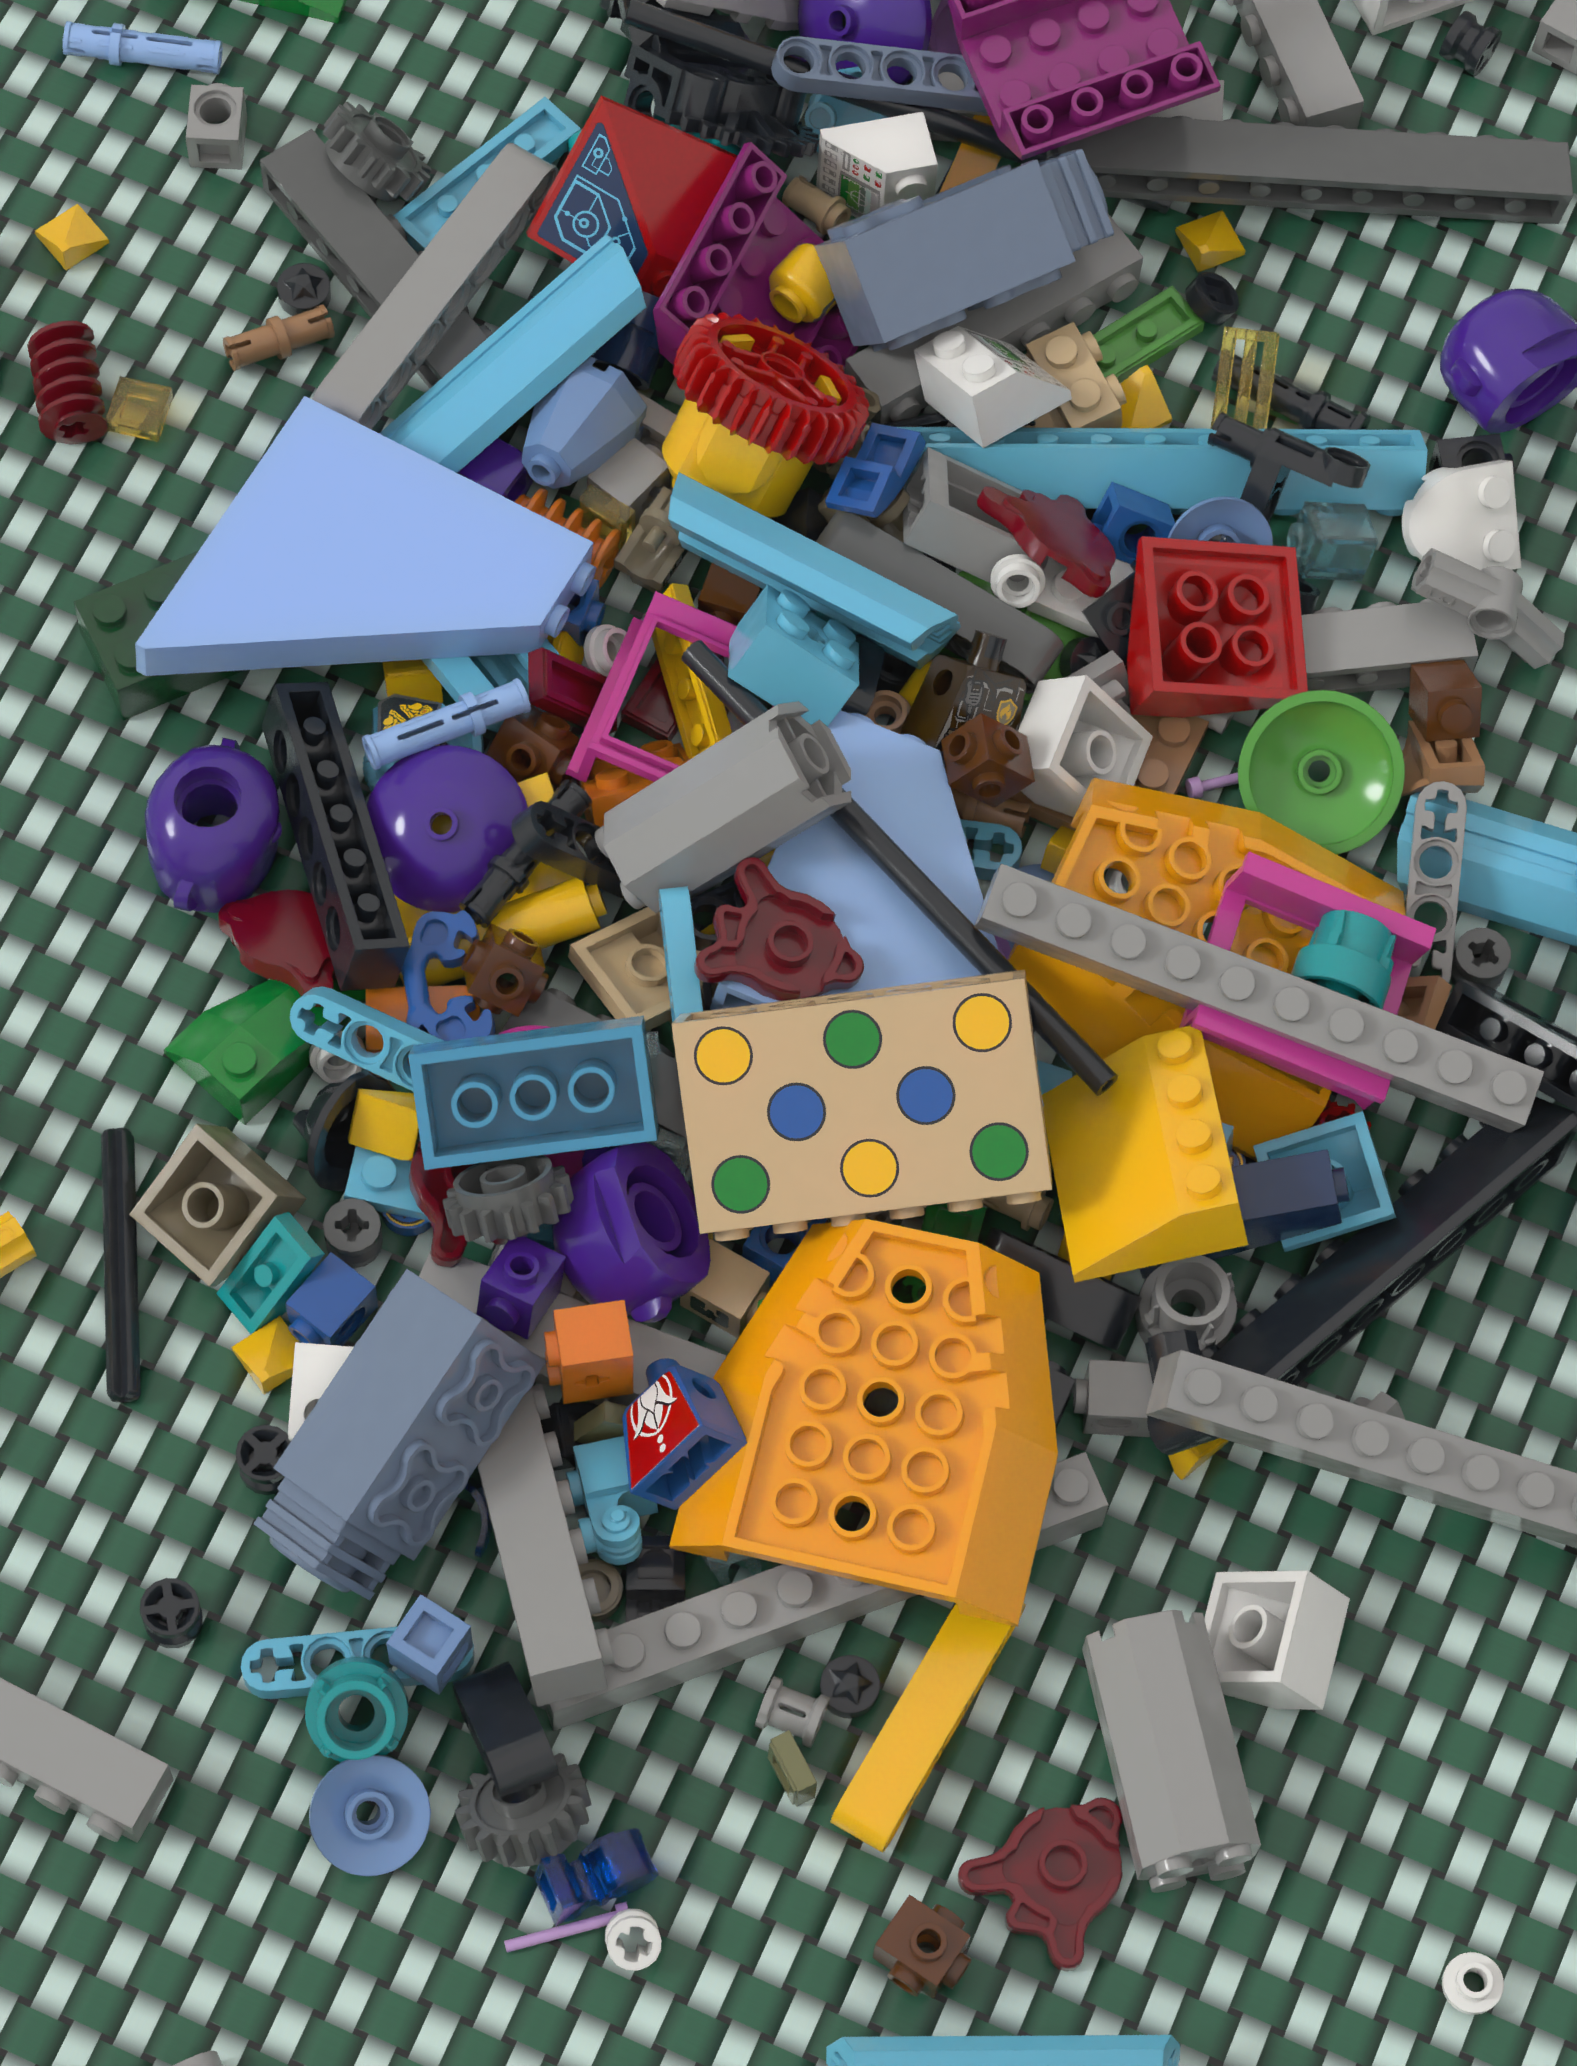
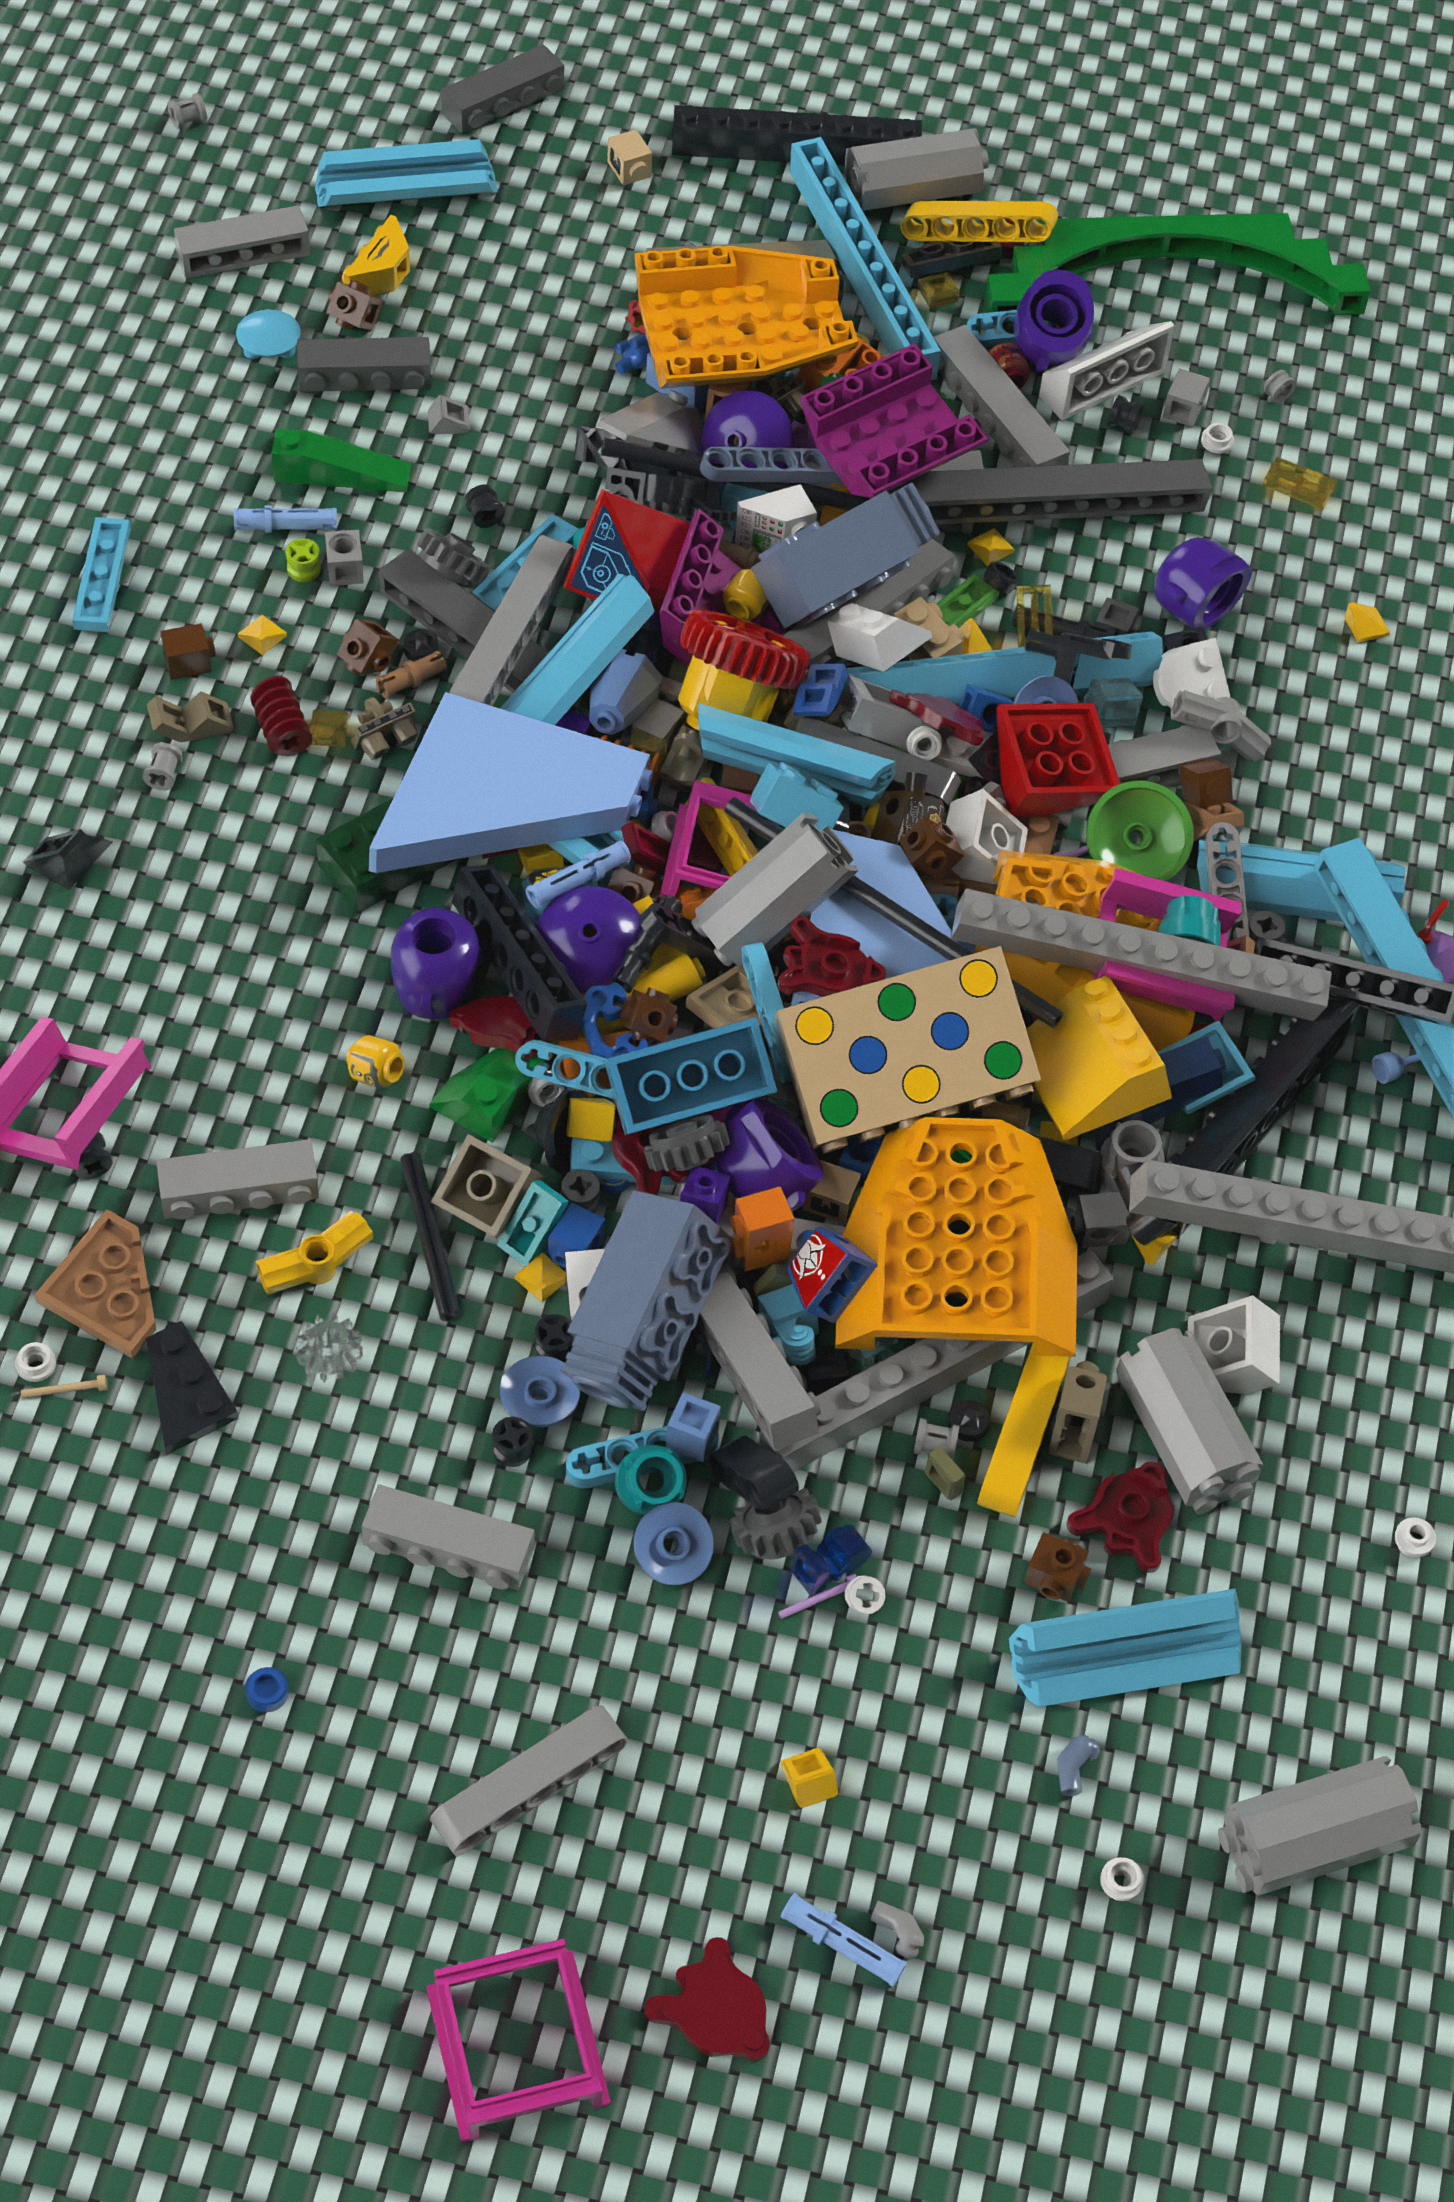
camera: 10 degrees left, 10 degrees down
none -> lime wheel [285,538,321,582]
none -> reddish brown brick [337,618,399,677]
none -> yellow head [346,1035,405,1089]
none -> dark tan hips [350,697,418,760]
none -> black wheel [464,484,505,528]
none -> medium blue dish [500,1356,580,1427]
none -> dark tan torso [1048,1361,1107,1464]
none -> dark grey plate [1095,597,1139,635]

